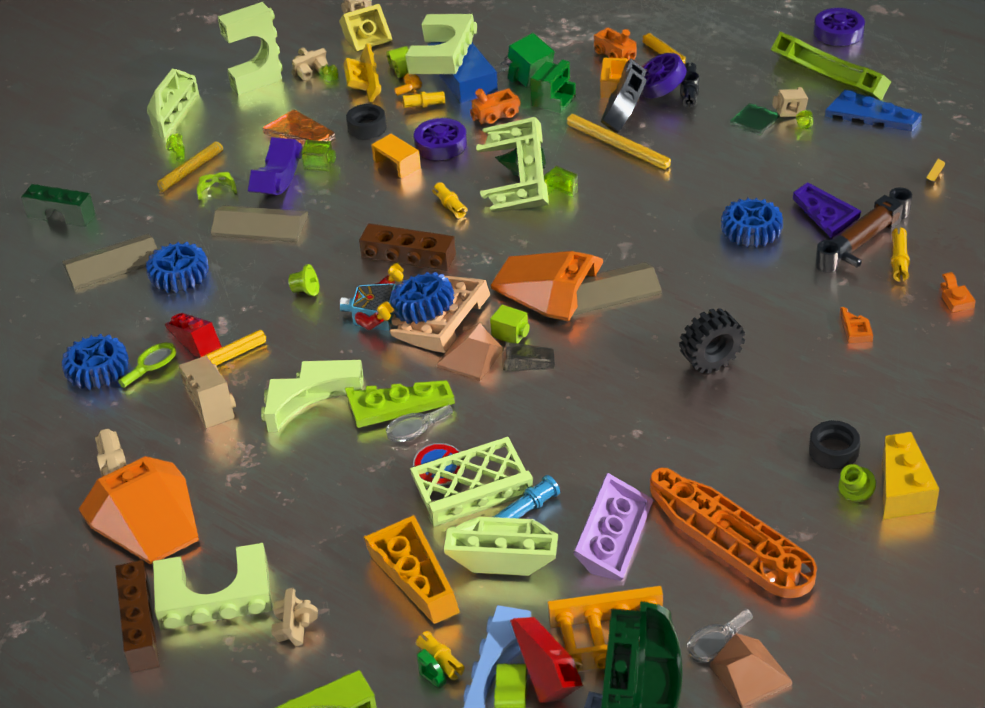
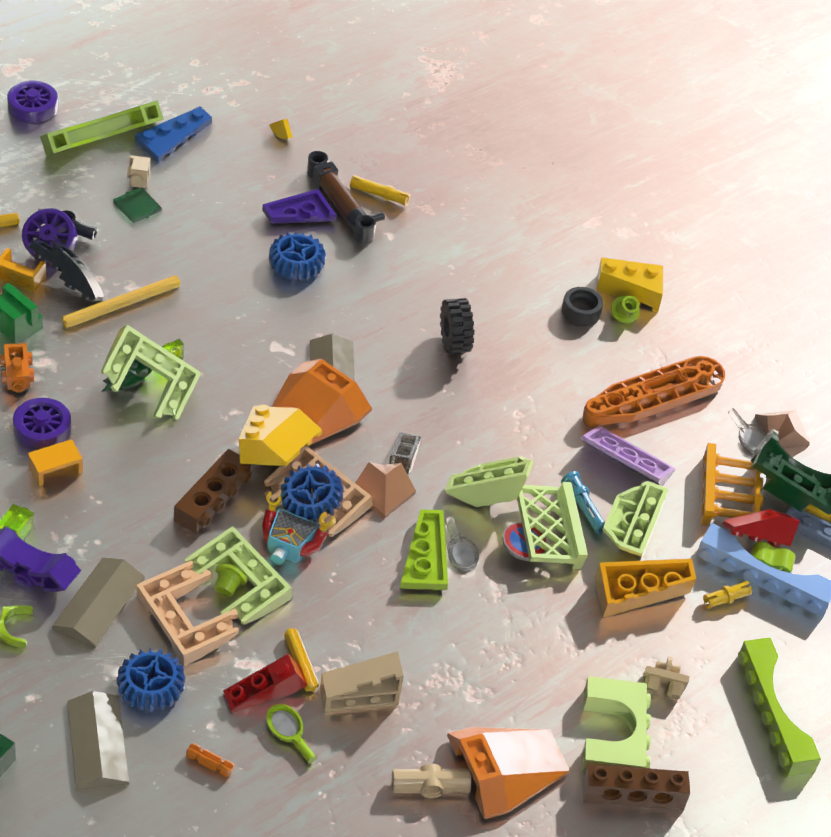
camera: 85 degrees left, 5 degrees up
blue gear [62,334,129,391] -> none
yellowish green arch [261,360,364,432] -> none
green tile [417,649,447,688] -> none
yellow pin [432,182,468,218] -> none
lime brick [490,305,530,345] -> none
clear neon green hinge [796,110,814,129] -> none
orange tile [840,307,873,343] -> none
orange plate [940,272,976,313] -> none
none -> light nougat wedge [137,561,239,667]
none -> yellowish green wedge [185,526,293,625]
none -> orange axle [186,743,235,777]
none -> yellow wedge [238,405,322,466]
none -> yellowish green wedge [445,456,533,507]

